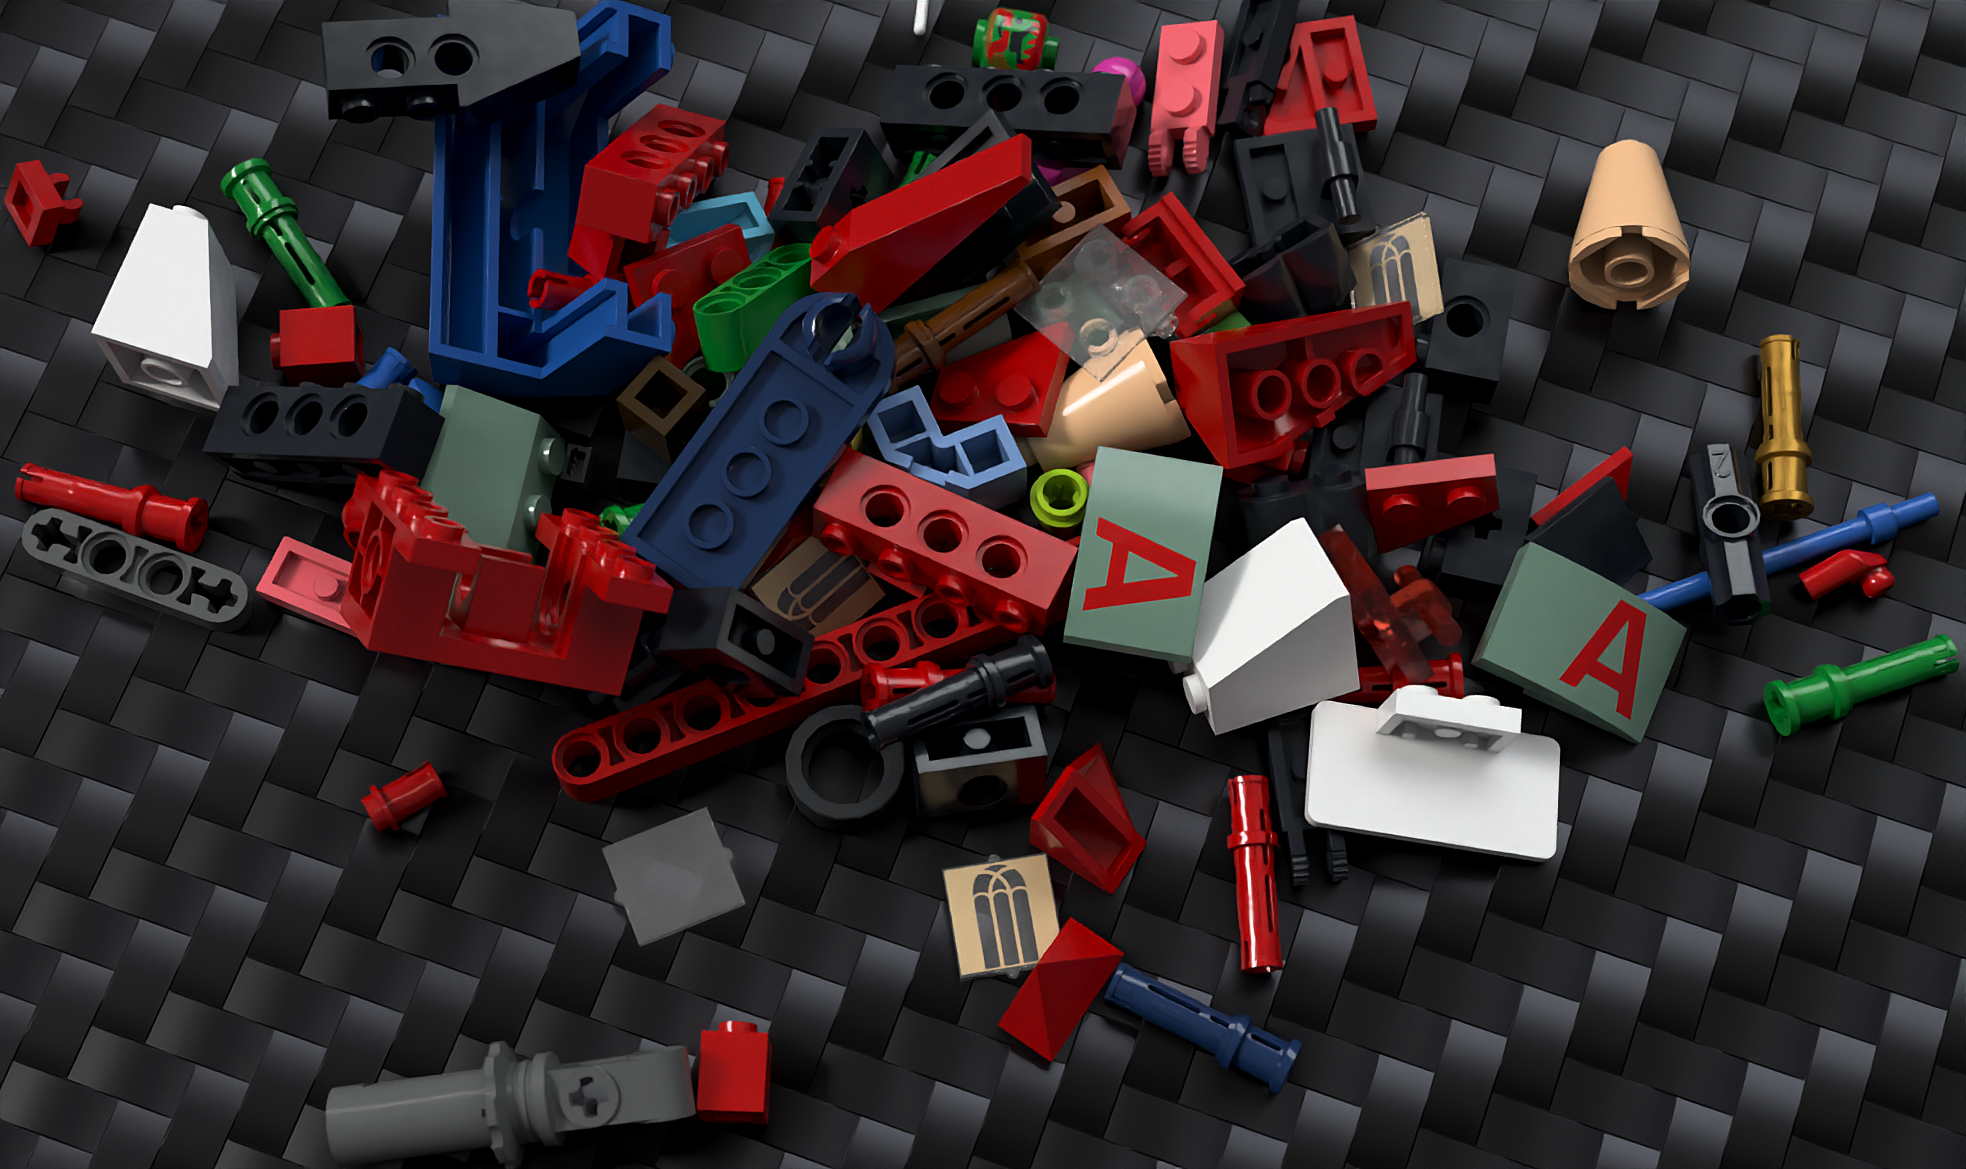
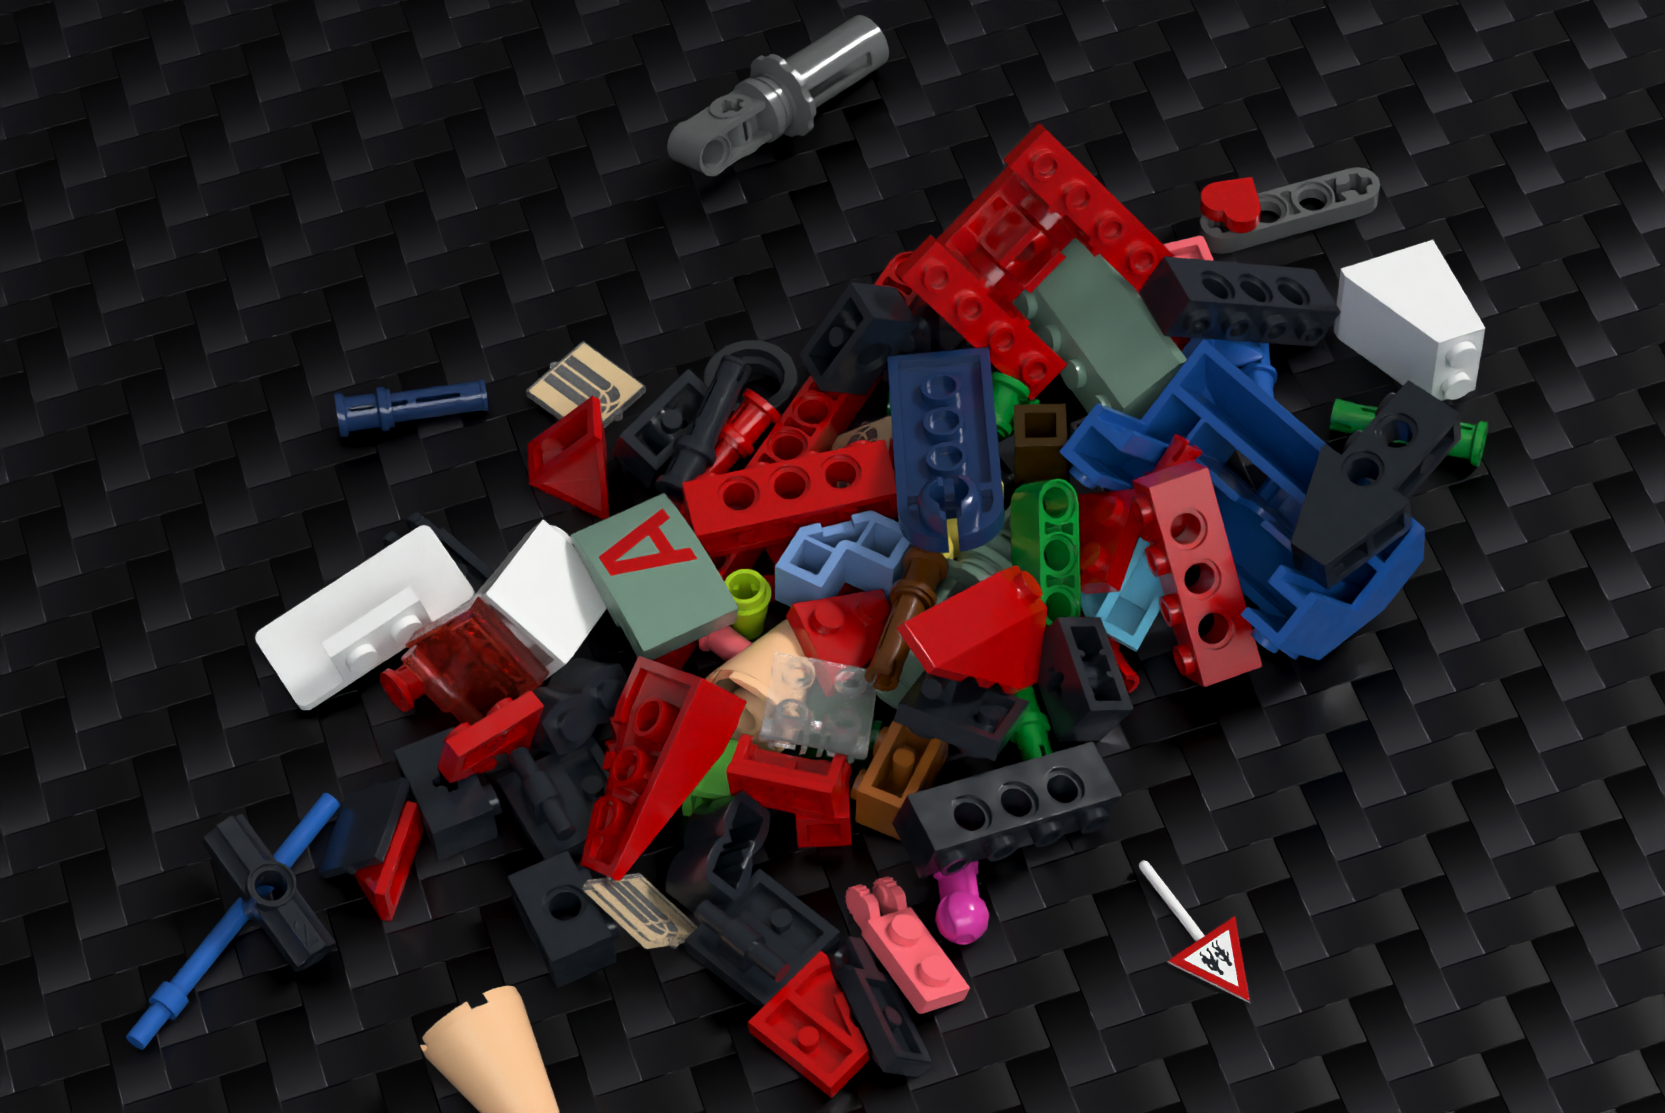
camera: 145 degrees right, 15 degrees down
red tile [4,160,84,247] -> none
red pin [15,462,209,553] -> none
red brick [270,305,365,388] -> none
clear piece [602,807,746,947] -> none
red brick [697,1021,772,1124] -> none
head [972,8,1060,71] -> none
red slope [997,917,1125,1063] -> none
red pin [1227,775,1283,974] -> none
sand green slope [1471,542,1687,744] -> none
pearl gold pin [1755,334,1814,521] -> none
green pin [1764,634,1960,736] -> none
red arm [1798,549,1895,602] -> none
none -> red tile [1200,177,1261,233]

